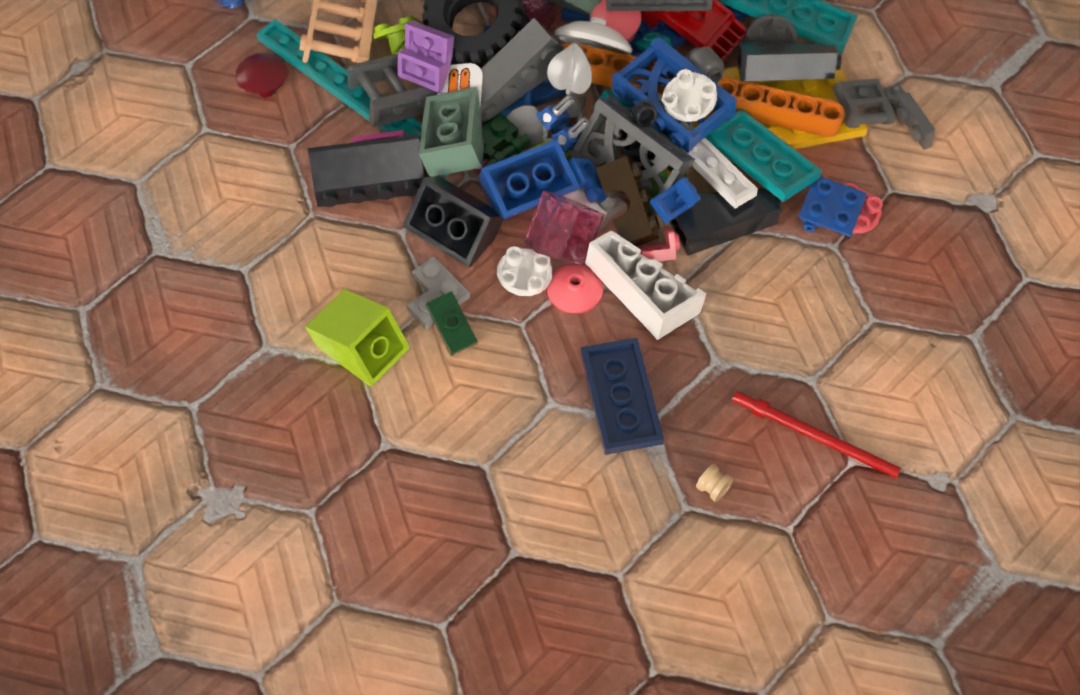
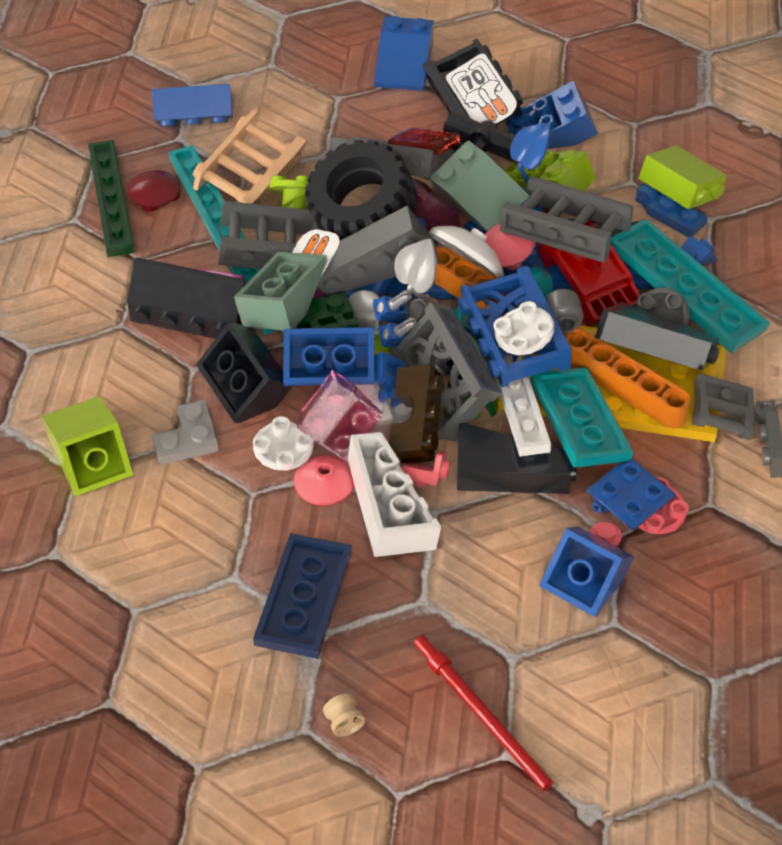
camera: 25 degrees right, 10 degrees down
medium lavender slope [398,20,454,93] -> none
dark green plate [425,291,478,356] -> none
black plate [631,100,657,127] -> none
blue bracket [650,177,701,224] -> none
none -> dark green tile [88,140,135,257]
none -> blue slope [539,526,634,617]
none -> coral plate [590,522,622,547]

